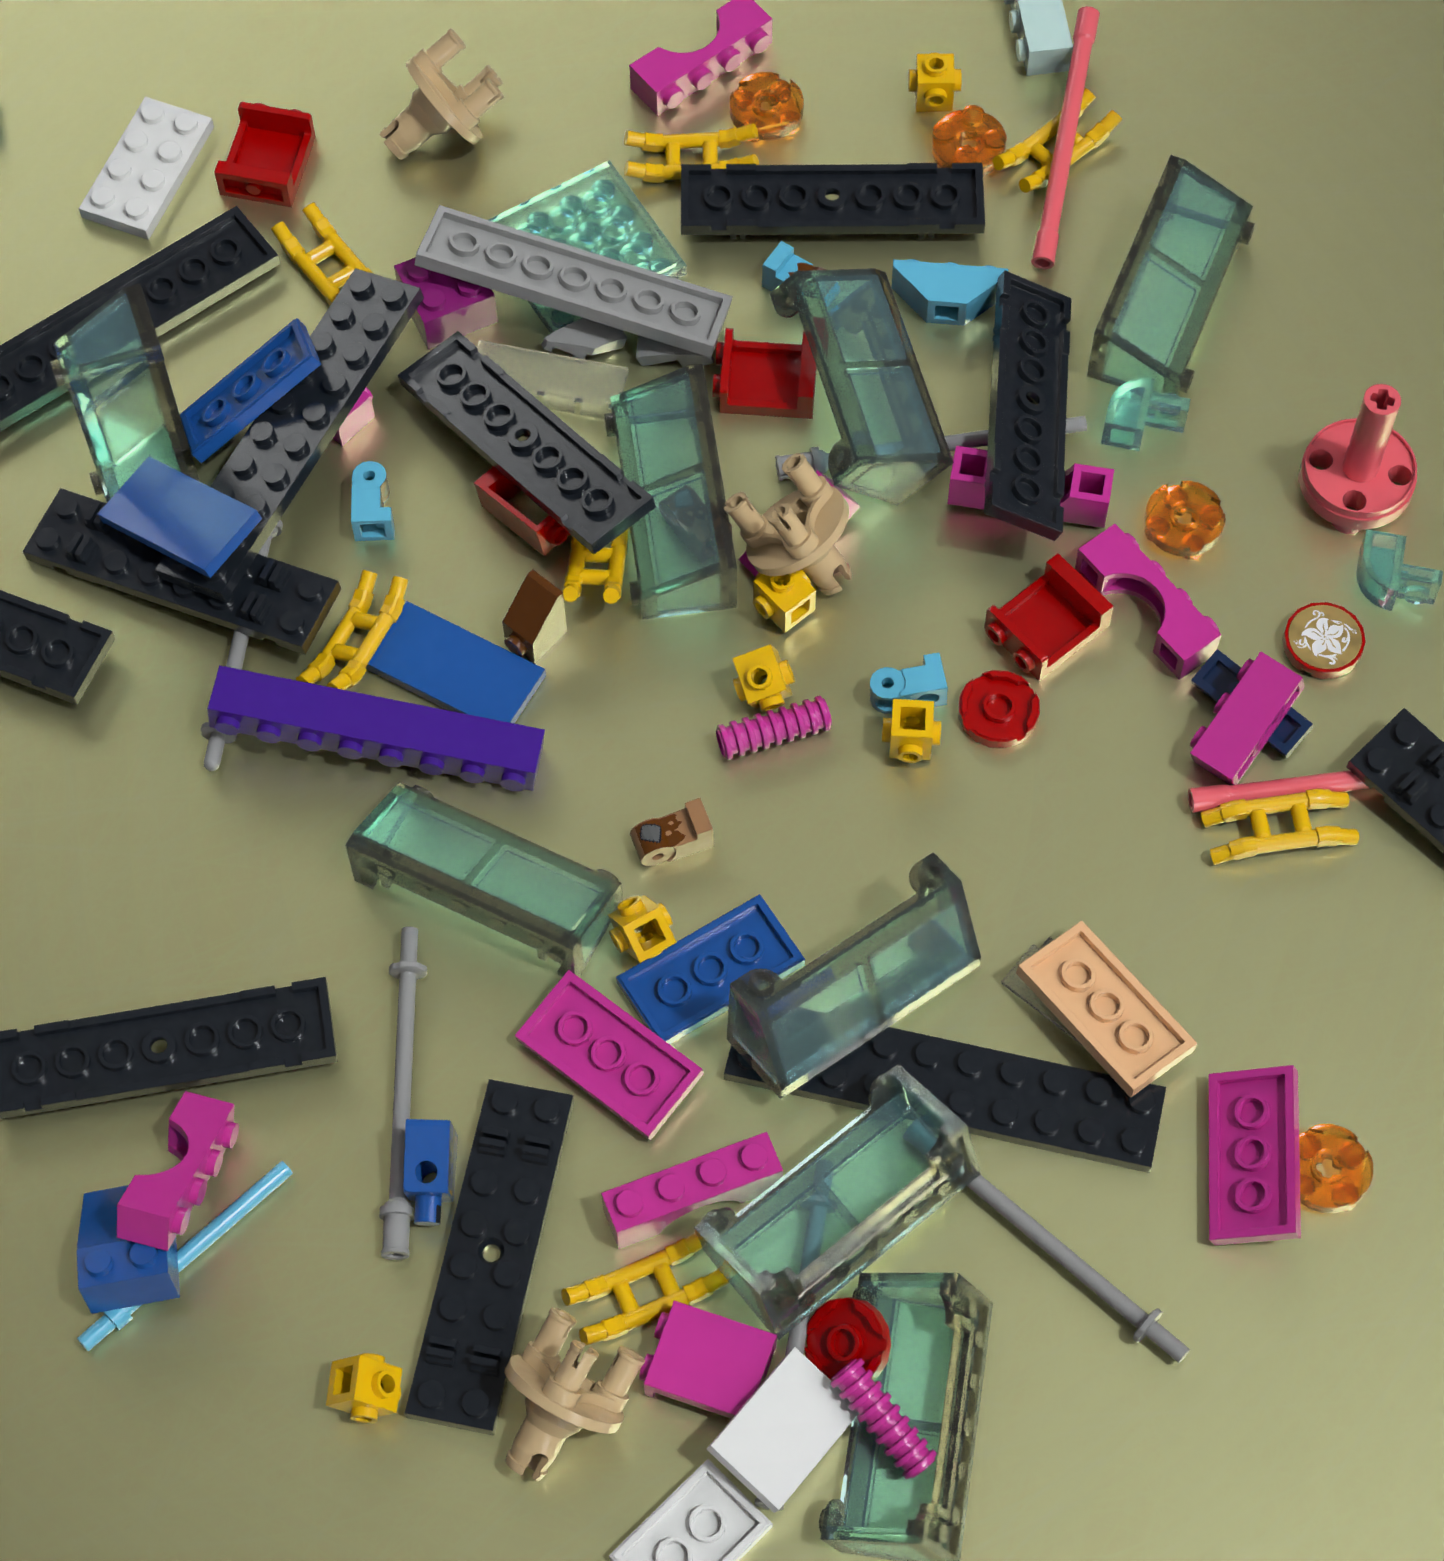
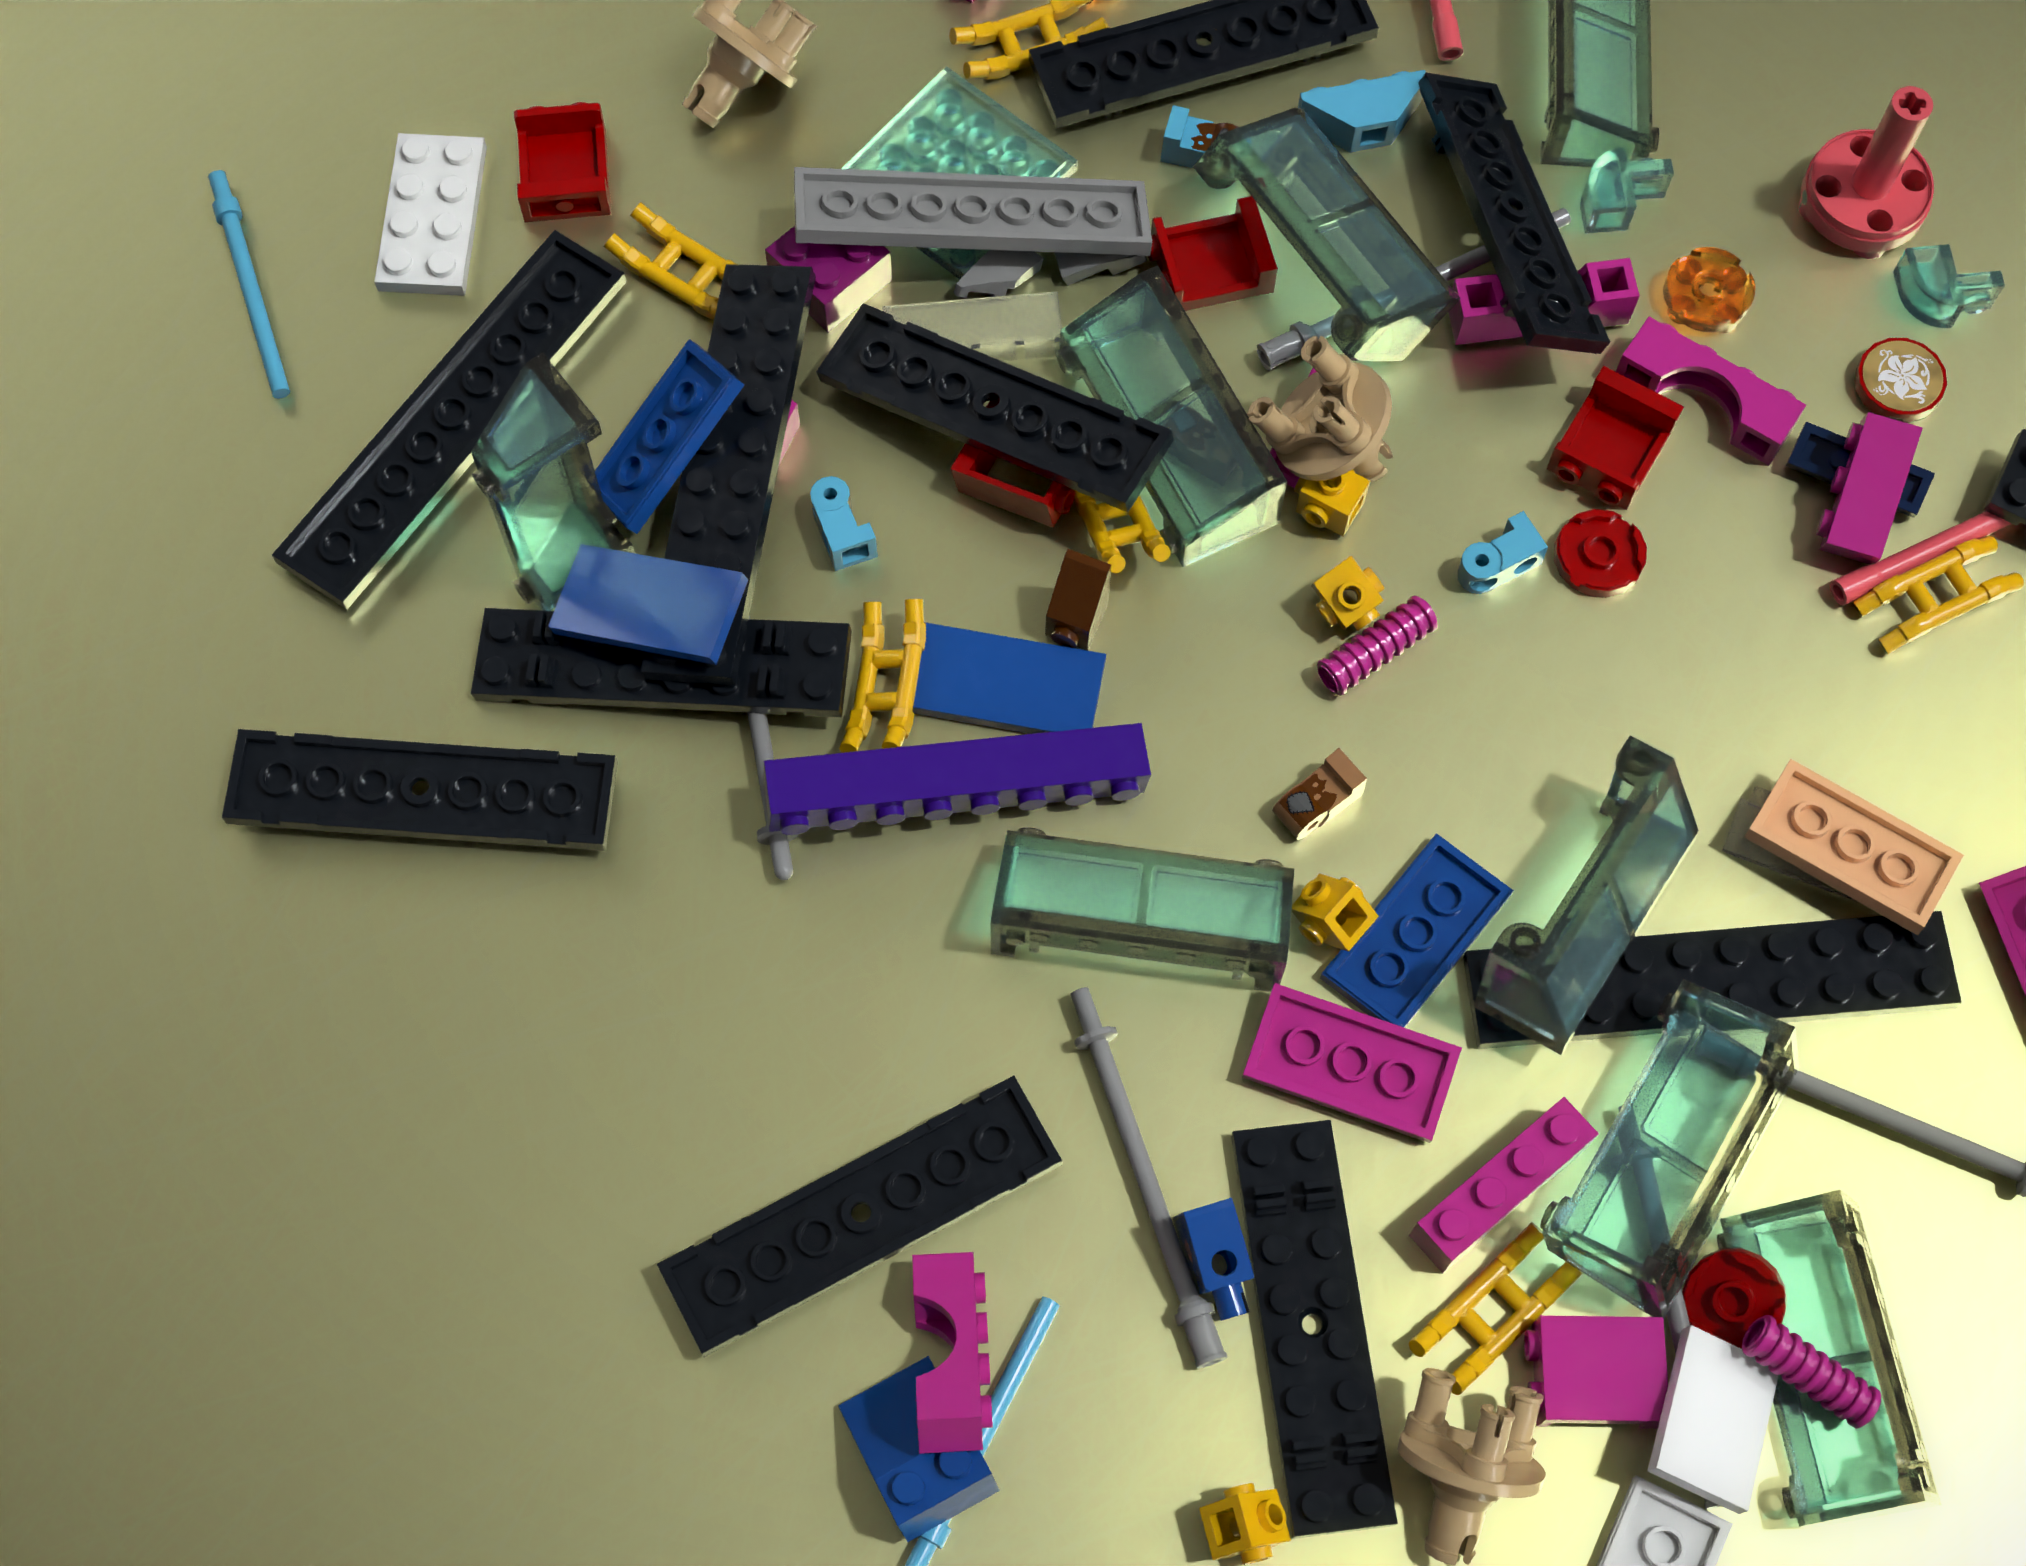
camera: 20 degrees left, 5 degrees up
yellow brick [882,699,941,763] -> none

